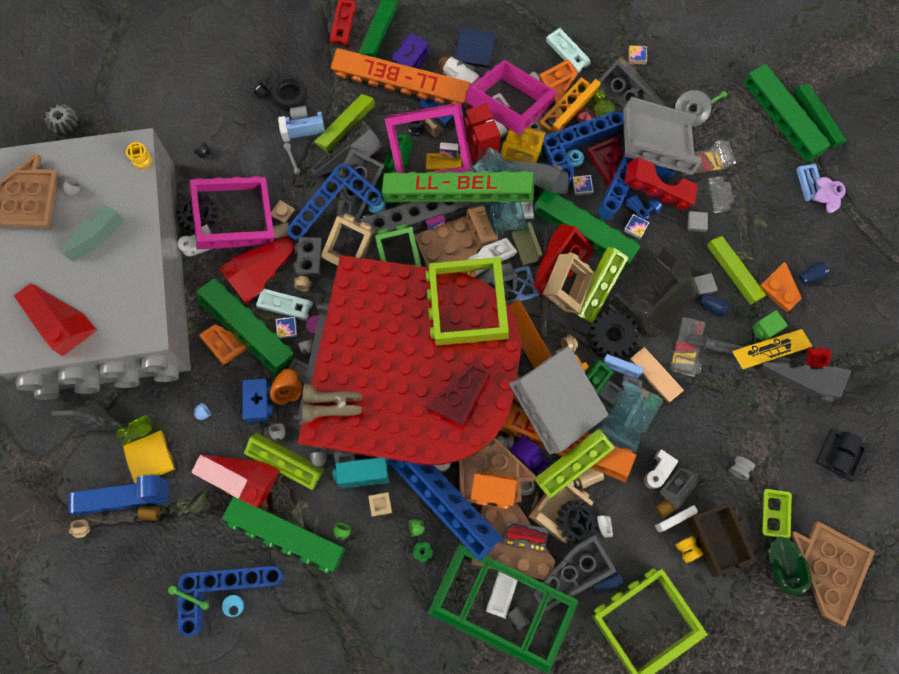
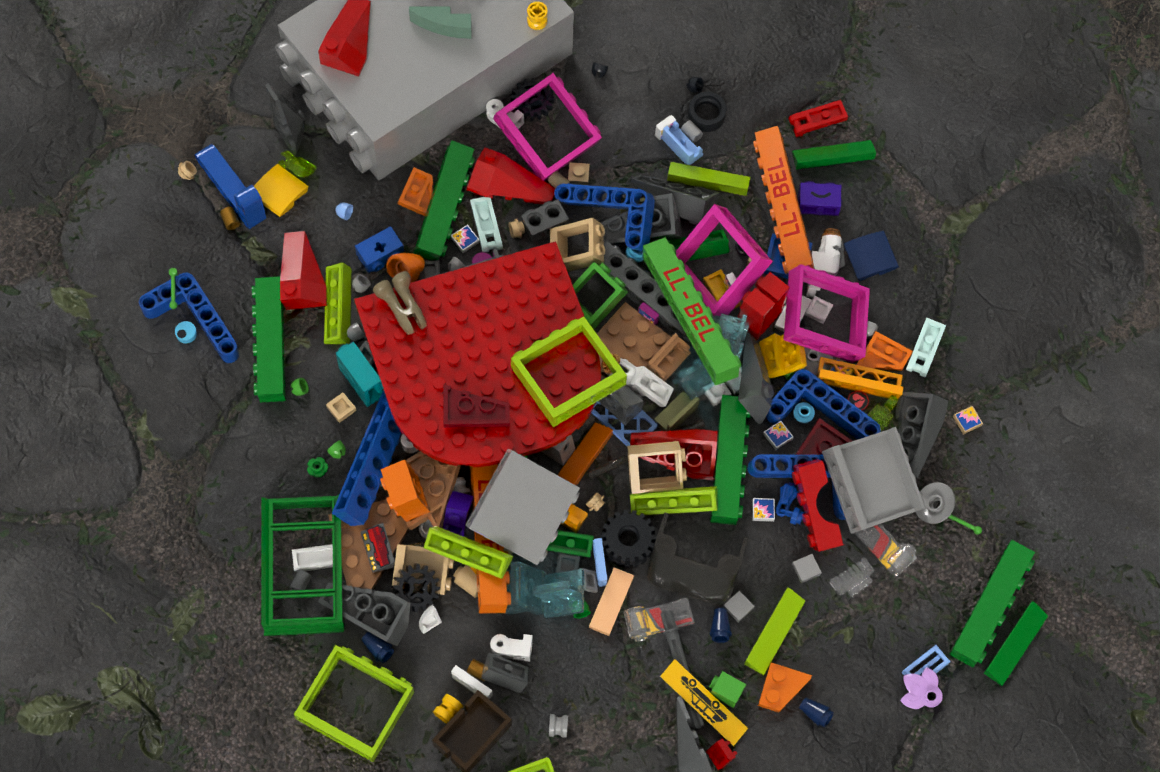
camera: 60 degrees right, 5 degrees down
light grey hinge [283,143,301,175] -> none

